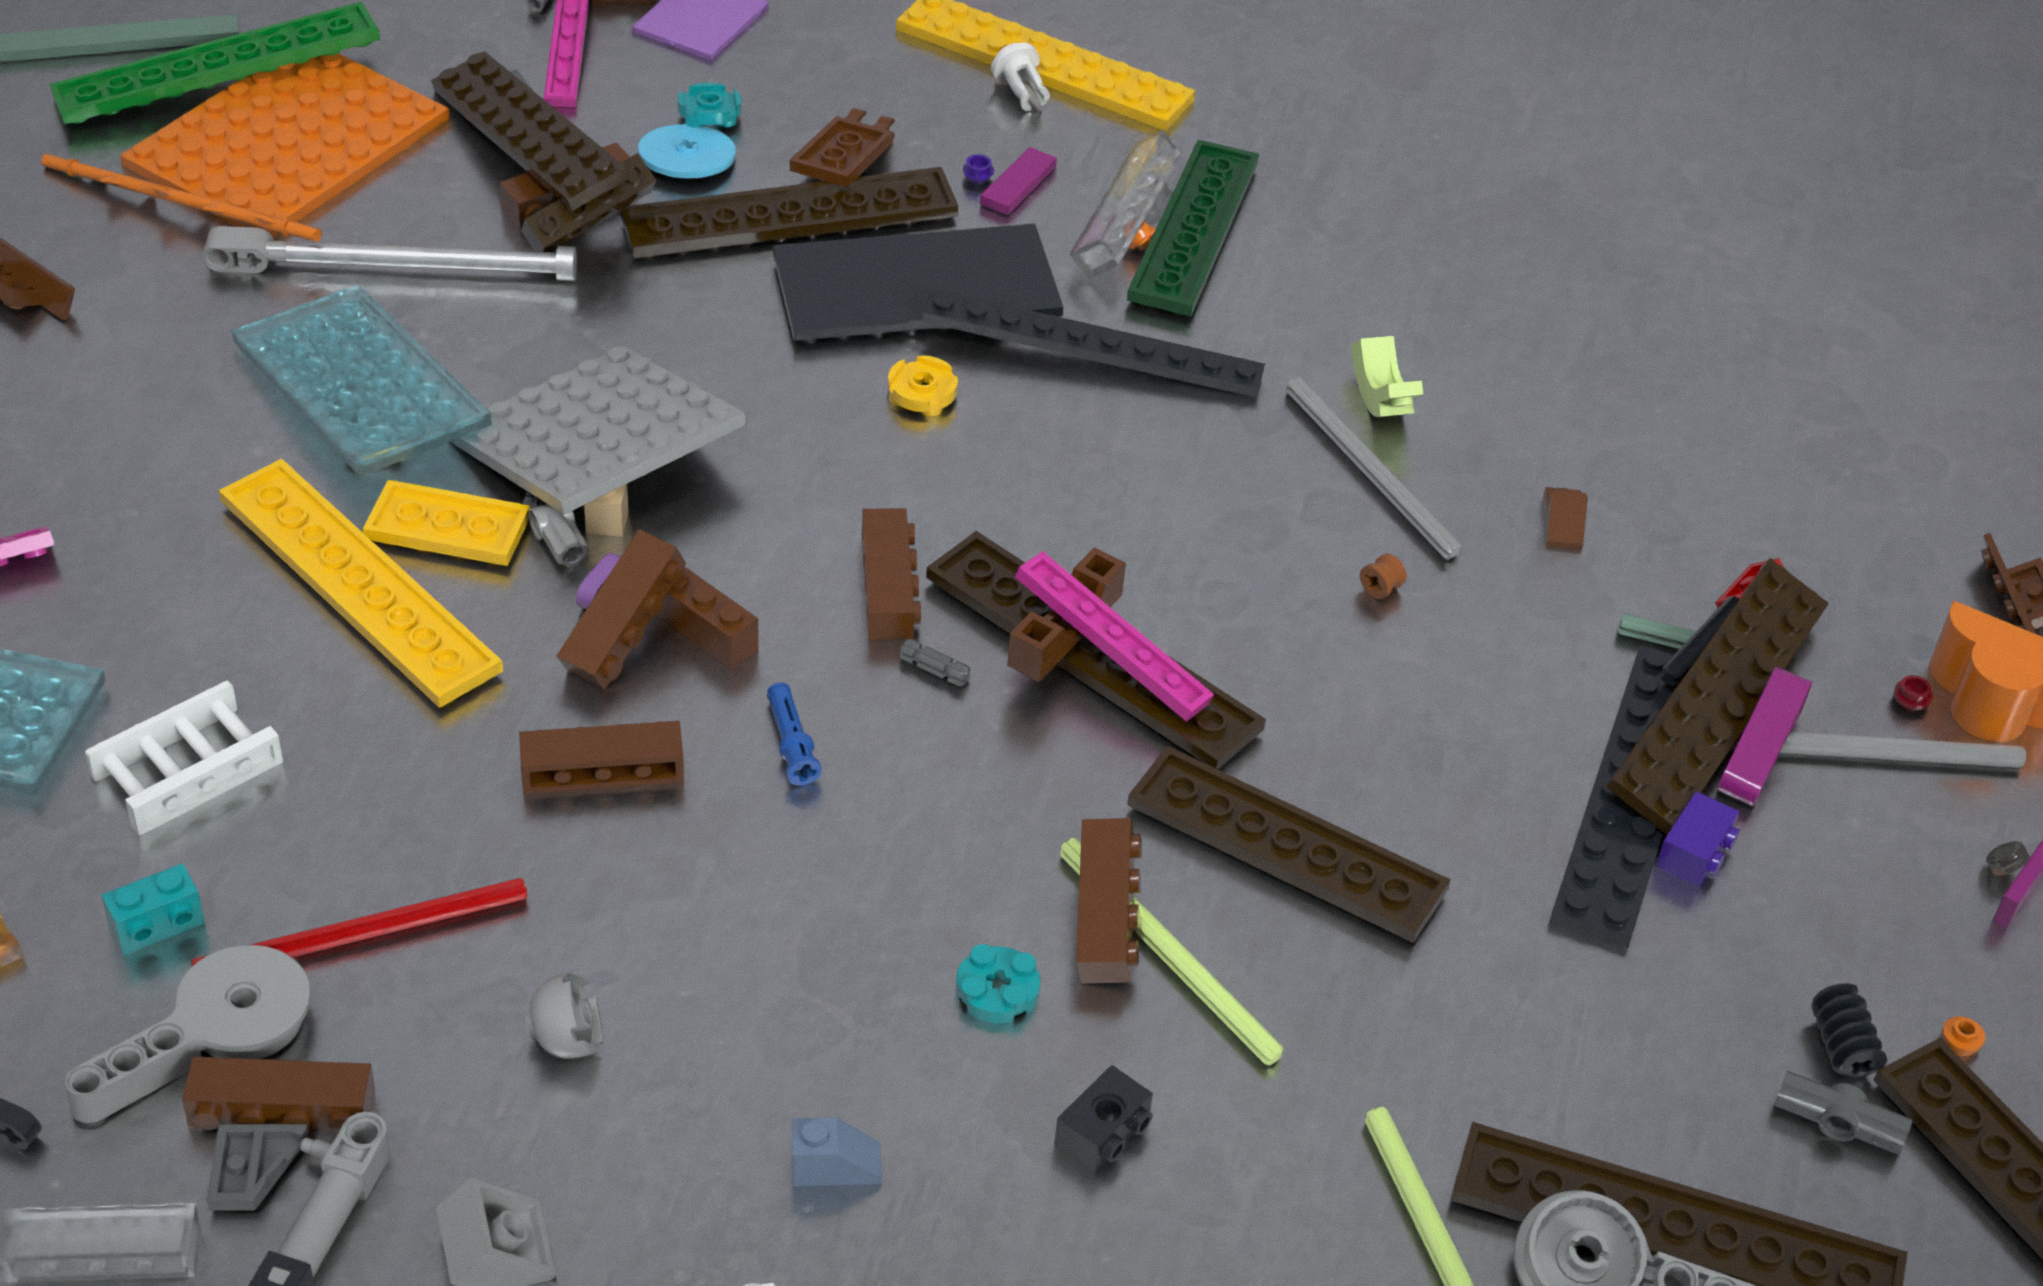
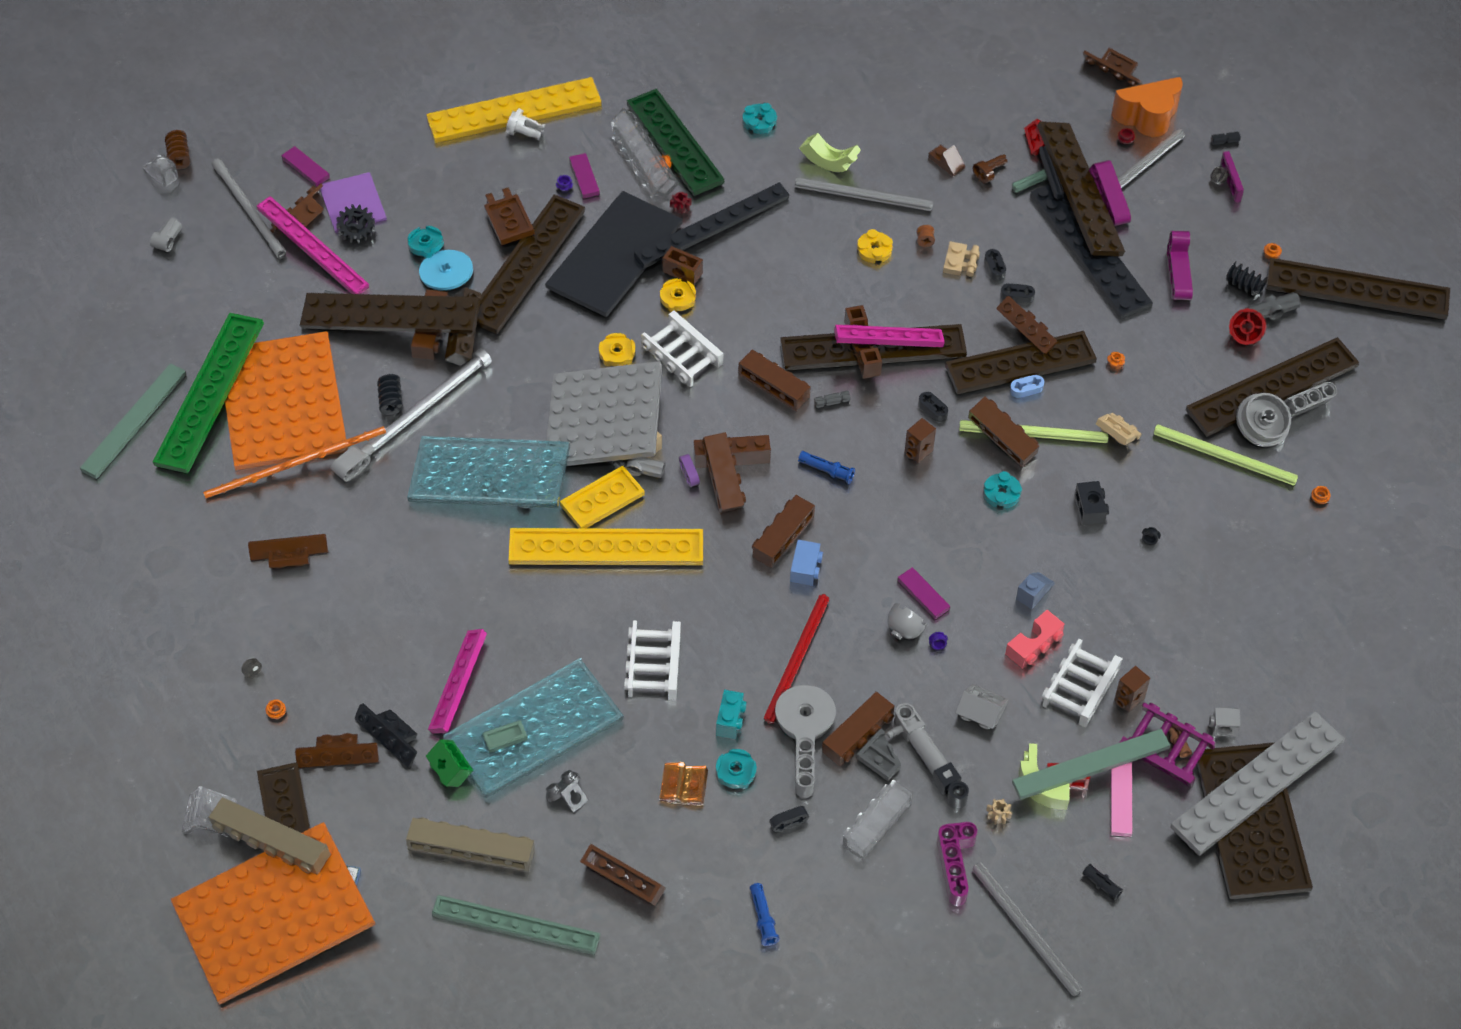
camera: 45 degrees left, 10 degrees up
dark purple brick [1656,791,1740,887] -> none
none -> black gear [336,204,375,243]
none -> black piece [377,374,403,415]
none -> yellow plate [599,333,636,366]
none -> white fence [641,311,723,387]
none -> reddish brown brick [663,246,703,285]
none -> dark red gear [670,192,692,214]
none -> teal plate [716,749,757,789]
none -> teal plate [742,103,777,134]
none -> medium blue brick [790,540,823,586]
none -> yellow plate [857,229,893,263]
none -> magenta tile [897,567,950,619]
none -> reddish brown brick [904,418,936,463]
none -> black beam [918,392,948,422]
none -> dark purple plate [929,632,948,650]
none -> tan plate [943,241,980,277]
none -> reddish brown piece [972,154,1008,184]
none -> black beam [984,249,1006,280]
none -> reddish brown bracket [996,296,1058,354]
none -> black beam [1000,283,1035,303]
none -> coral arch [1005,610,1065,669]
none -> light blue beam [1010,375,1044,398]
none -> tan plate [1096,413,1142,445]
none -> orange plate [1107,352,1125,369]
none -> black plate [1142,527,1161,545]
none -> magenta beam [1167,231,1193,300]
none -> red cylinder [1229,308,1267,345]

